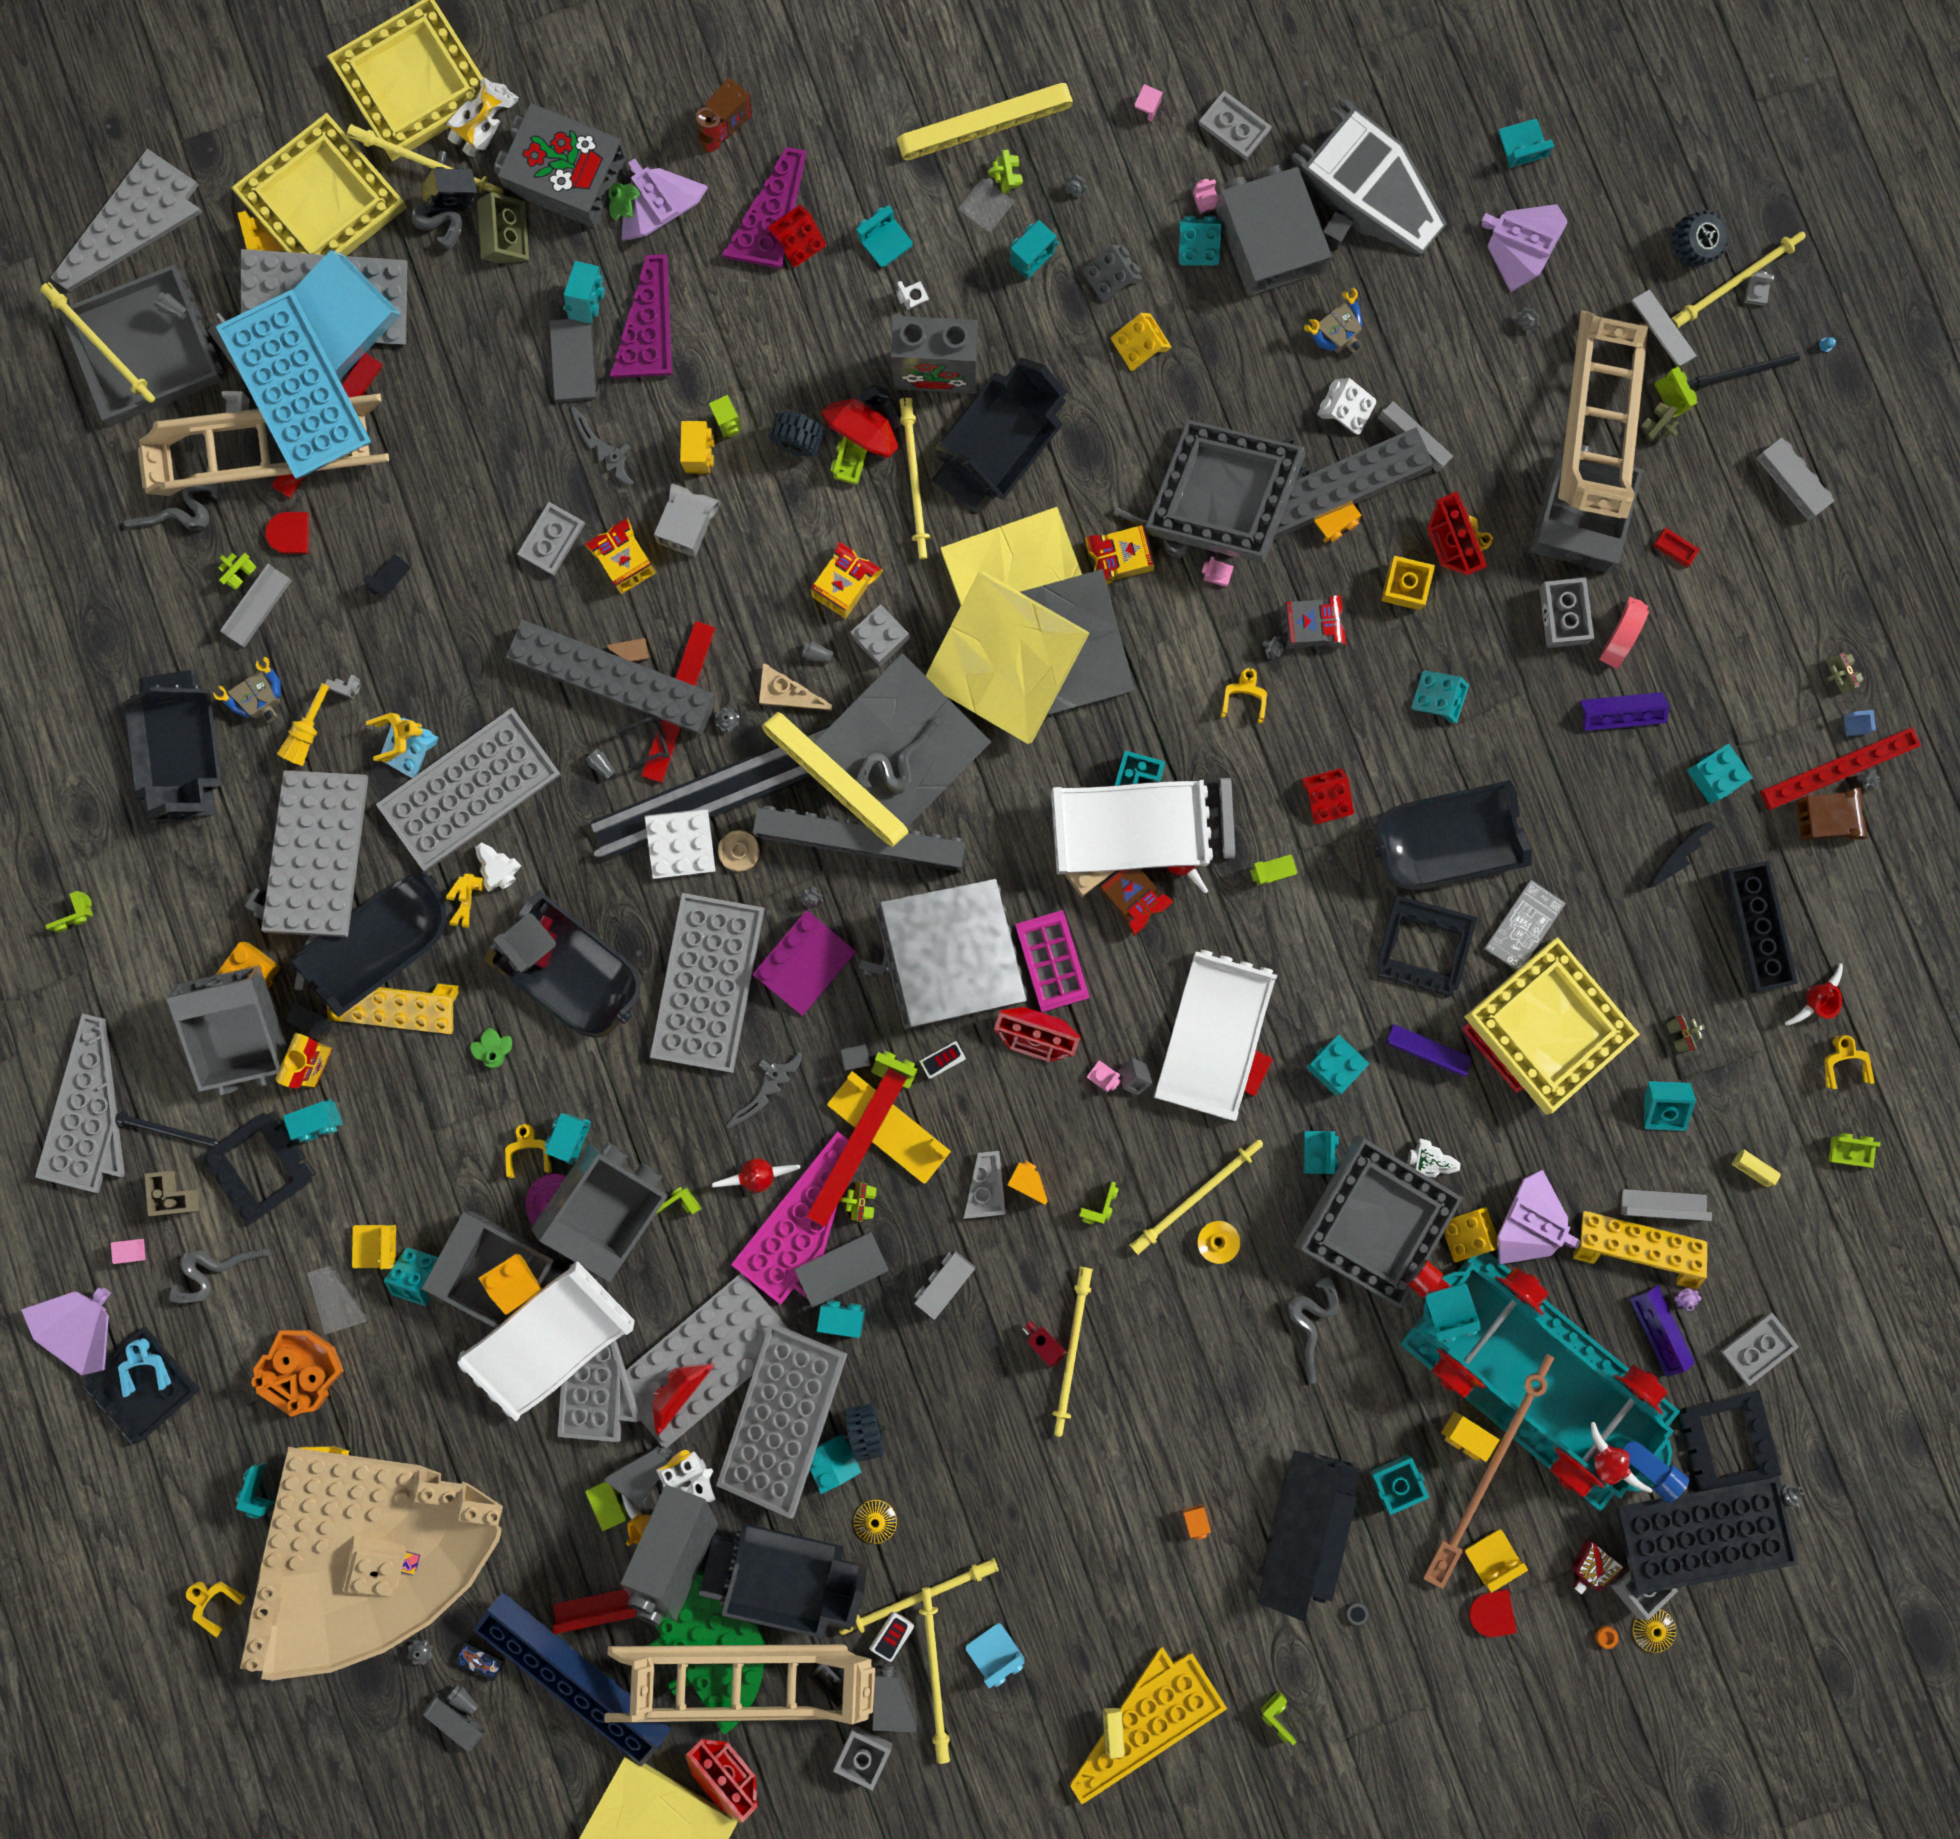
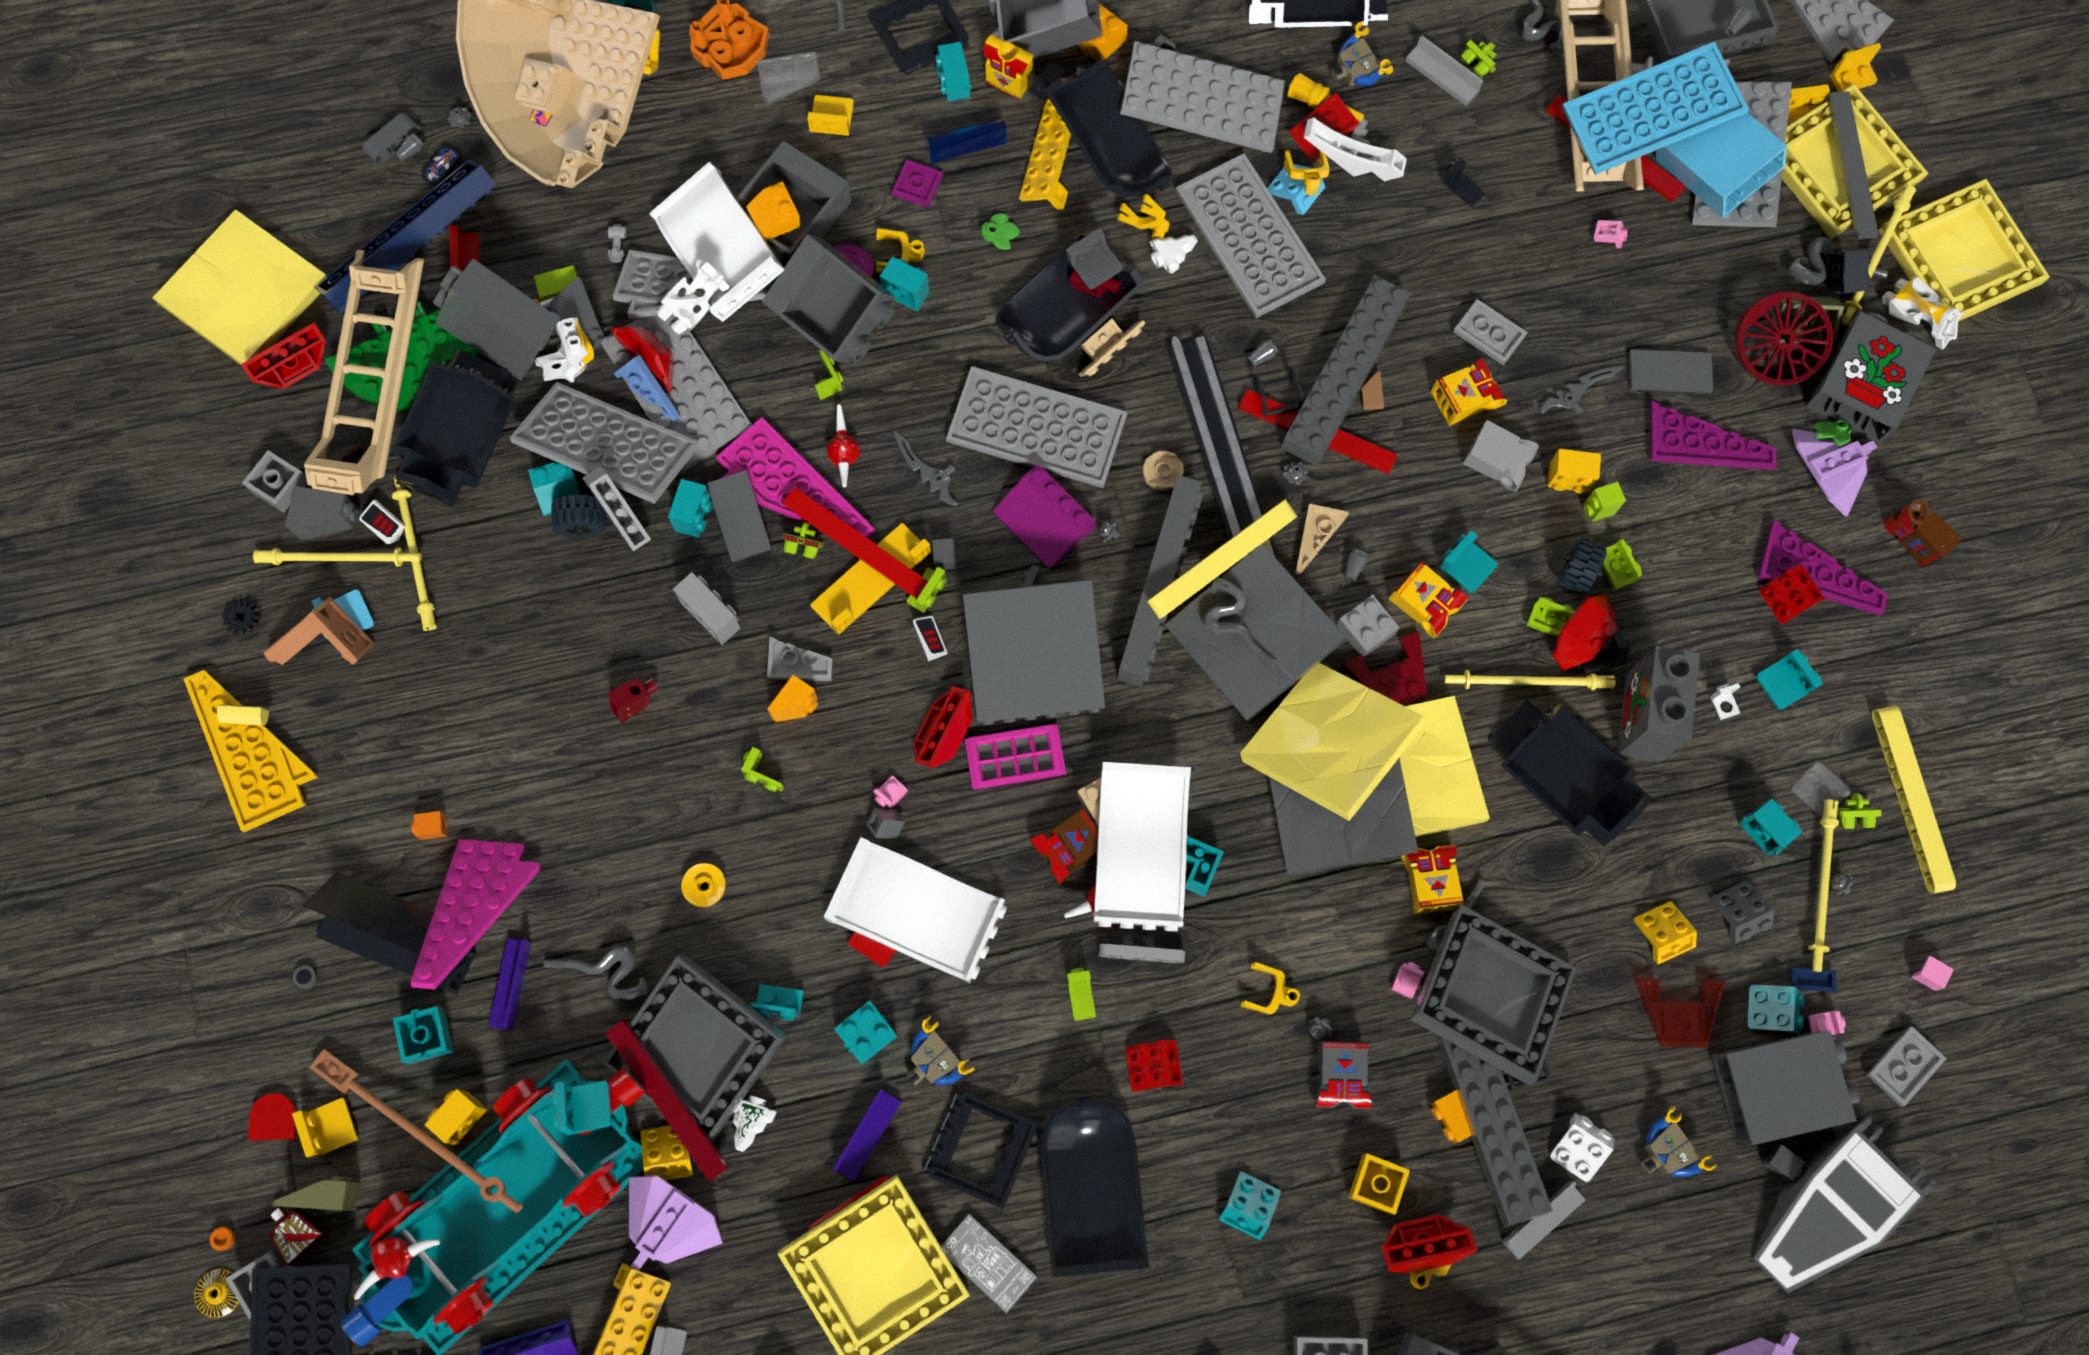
camera: 95 degrees right, 10 degrees down
red tile [266,512,309,554] -> none
teal bracket [384,1248,439,1306] -> none
teal brick [563,261,605,324] -> none
white plate [645,809,715,879] -> none
dish [854,1500,897,1544] -> none
light yellow bar [1052,1267,1093,1437] -> none
light yellow bar [1130,1140,1263,1255] -> none
lime bracket [1261,1690,1296,1745] -> none
none -> black gear [222,599,261,635]
none -> nougat piece [264,597,375,665]
none -> olive slope [273,1176,361,1211]
none -> dark pink wing [410,839,540,989]
none -> dark purple panel [488,939,531,1031]
none -> light grey brick [583,466,651,551]
none -> dark red tile [605,1019,729,1182]
none -> light grey bar [608,224,626,262]
none -> medium blue wing [614,355,681,421]
none -> white hips [657,258,730,335]
none -> magenta tile [891,159,943,209]
none -> torso [906,1016,974,1086]
none -> clear blue brick [925,118,1007,163]
none -> tan bracket [1078,318,1146,377]
none -> red tile [1288,93,1360,163]
none -> white arch [1304,118,1407,181]
none -> dark red wing [1342,631,1427,706]
none -> teal bracket [1440,531,1498,593]
none -> bright pink bracket [1594,220,1627,248]
none -> lime bracket [1602,539,1642,590]
none -> clear red wing [1635,979,1725,1048]
none -> dark red piece [1734,292,1833,386]
none -> dark blue tile [1791,967,1837,992]
none -> light yellow bar [1808,800,1839,972]
none -> dark grey tile [1828,91,1879,239]
none -> yellow bracket [1830,43,1881,92]

